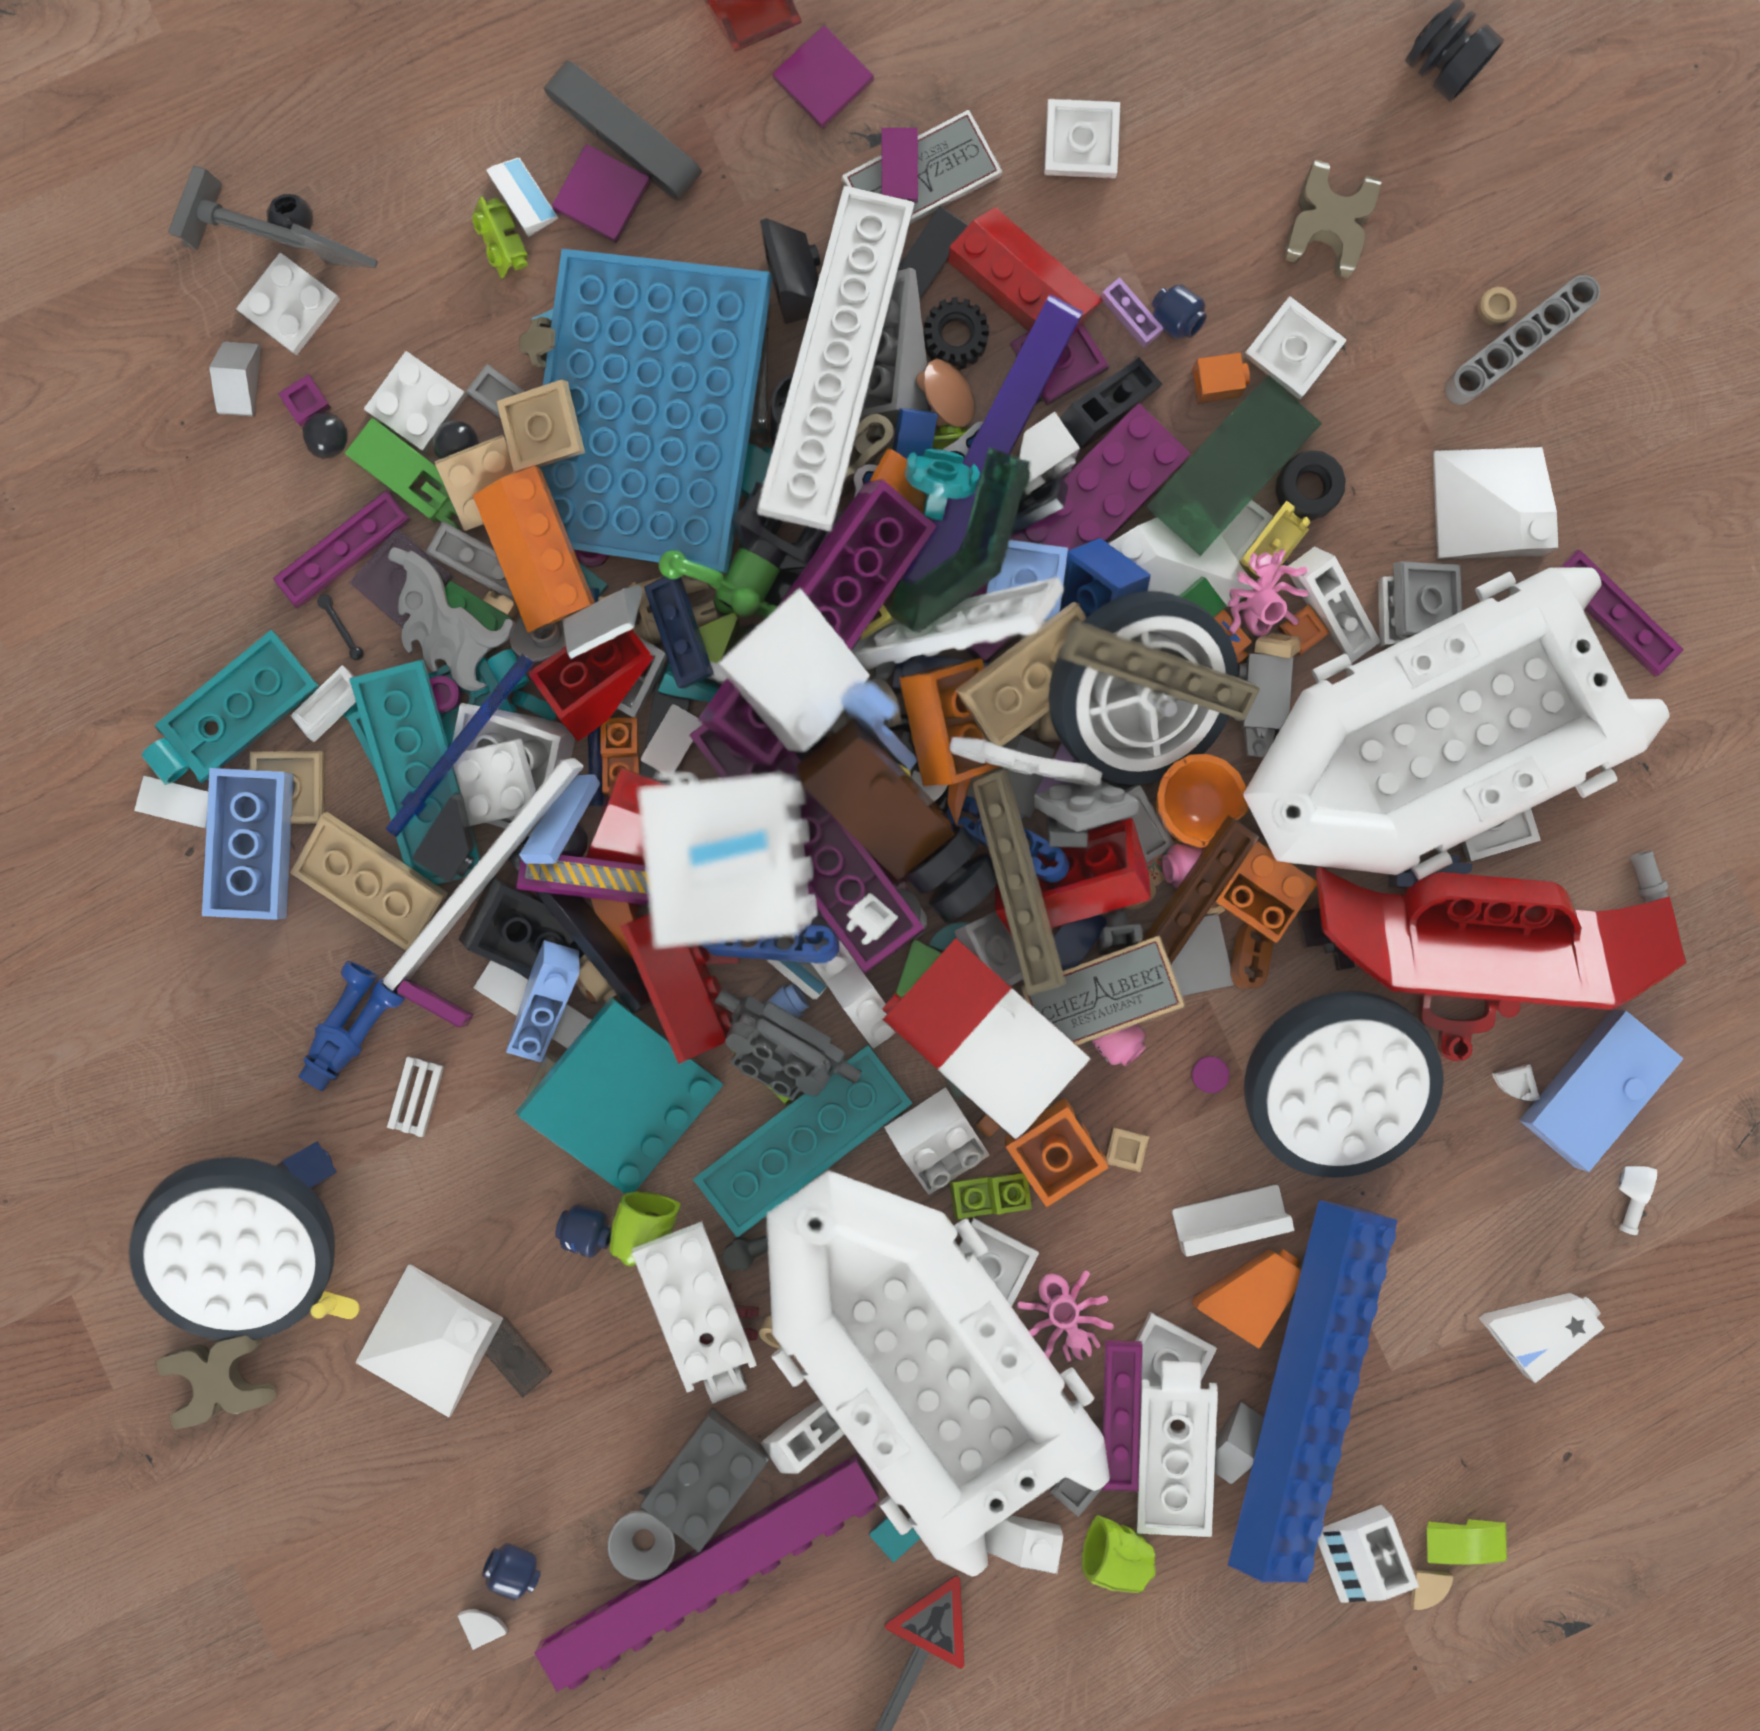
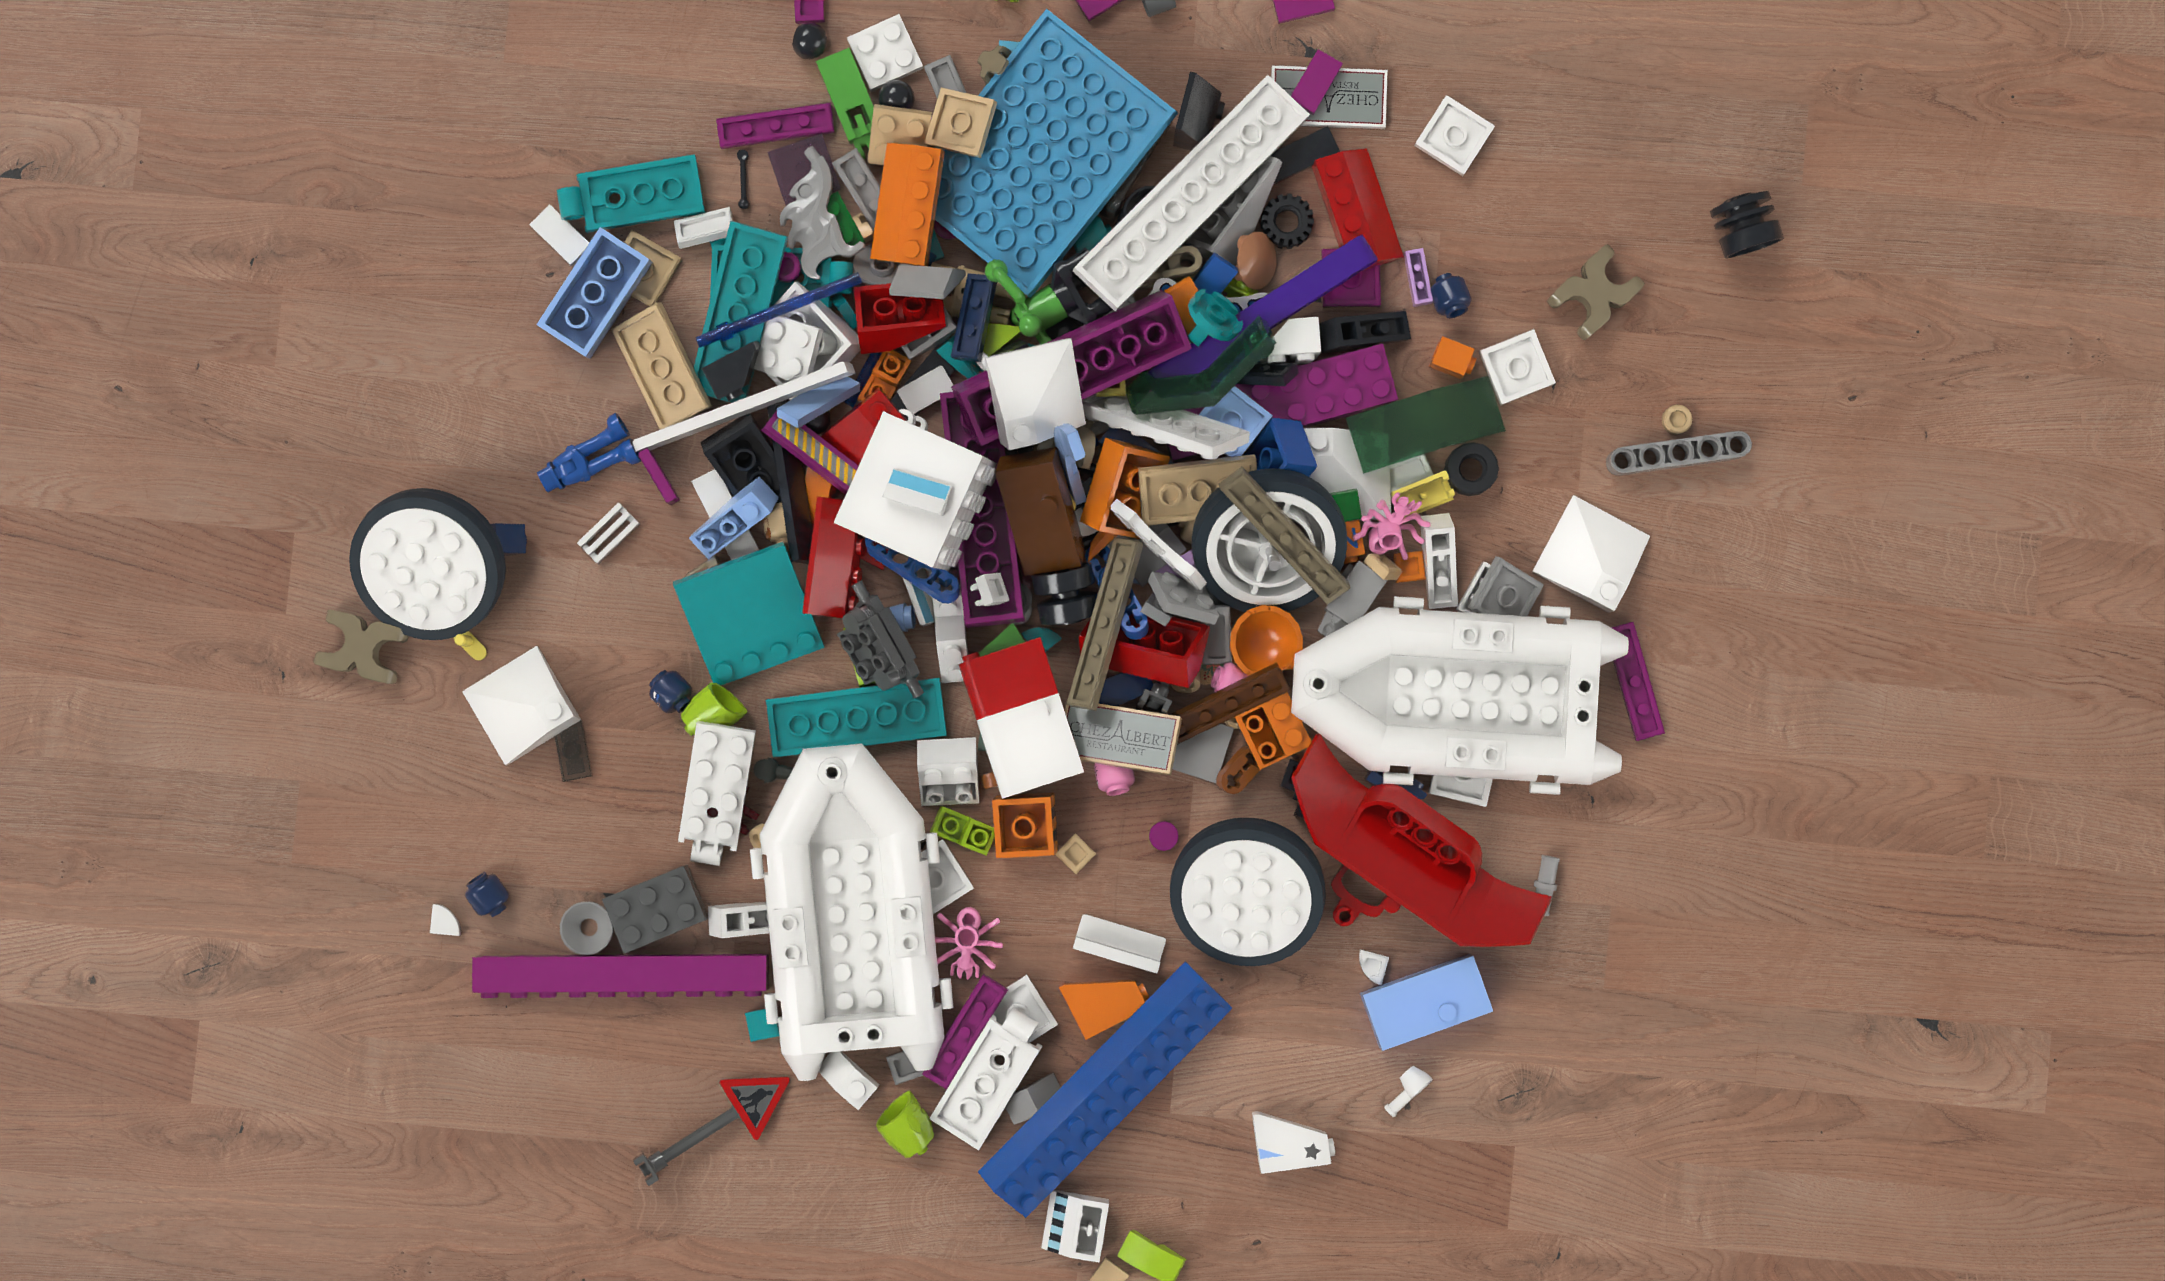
camera: 30 degrees right, 0 degrees up
light grey plate [954,911,1023,986] -> none

